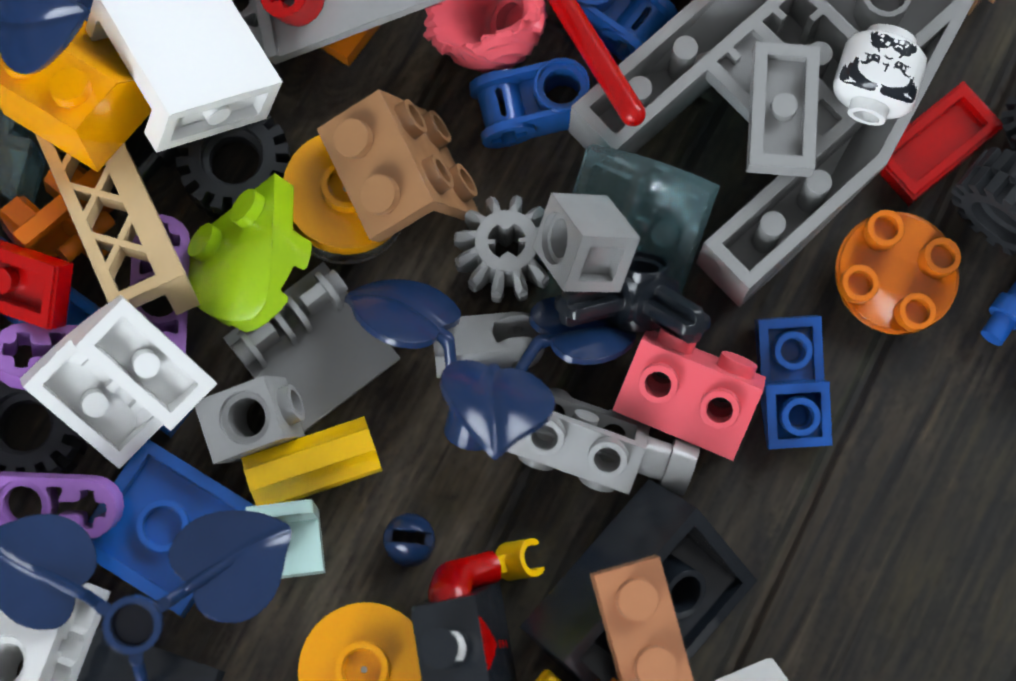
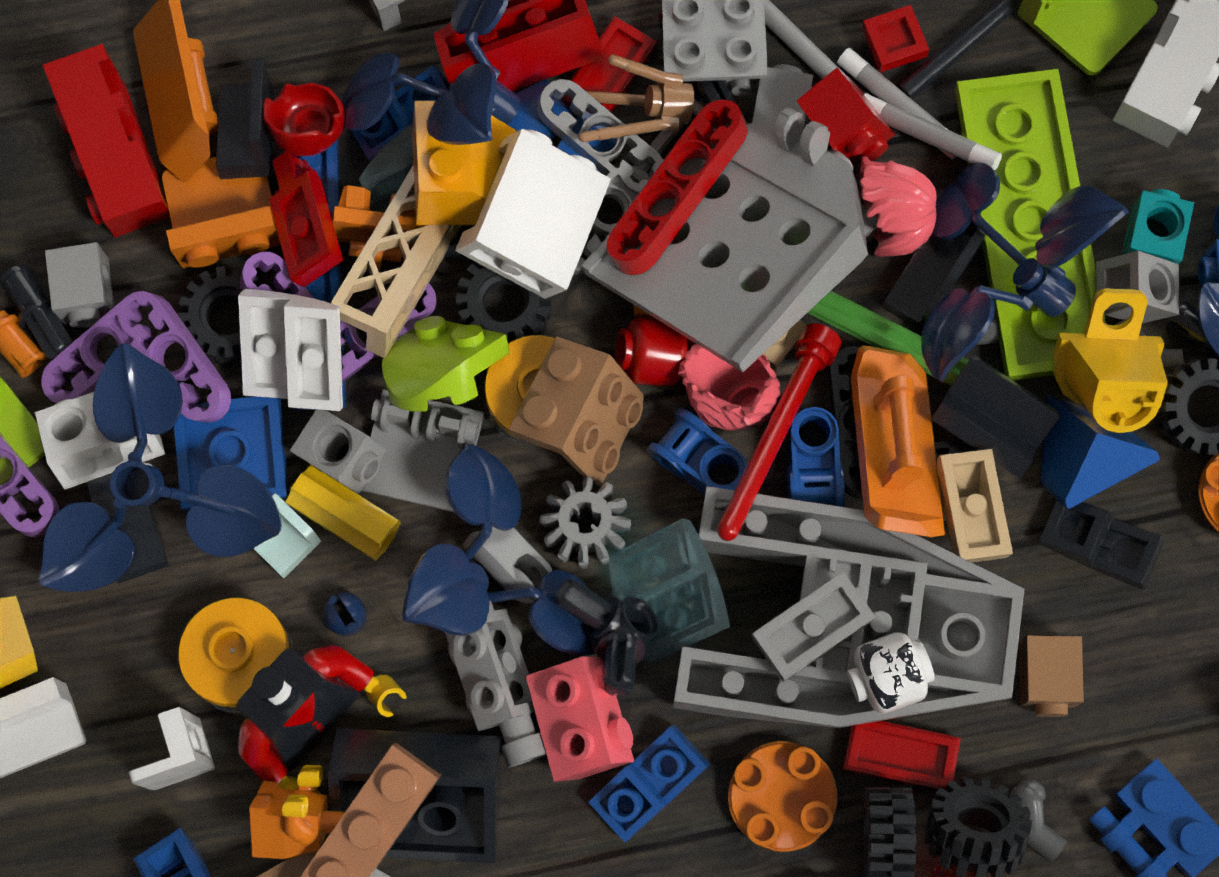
camera: 55 degrees right, 0 degrees up
light grey brick [533,193,640,292] -> none
none -> red head [615,317,695,386]

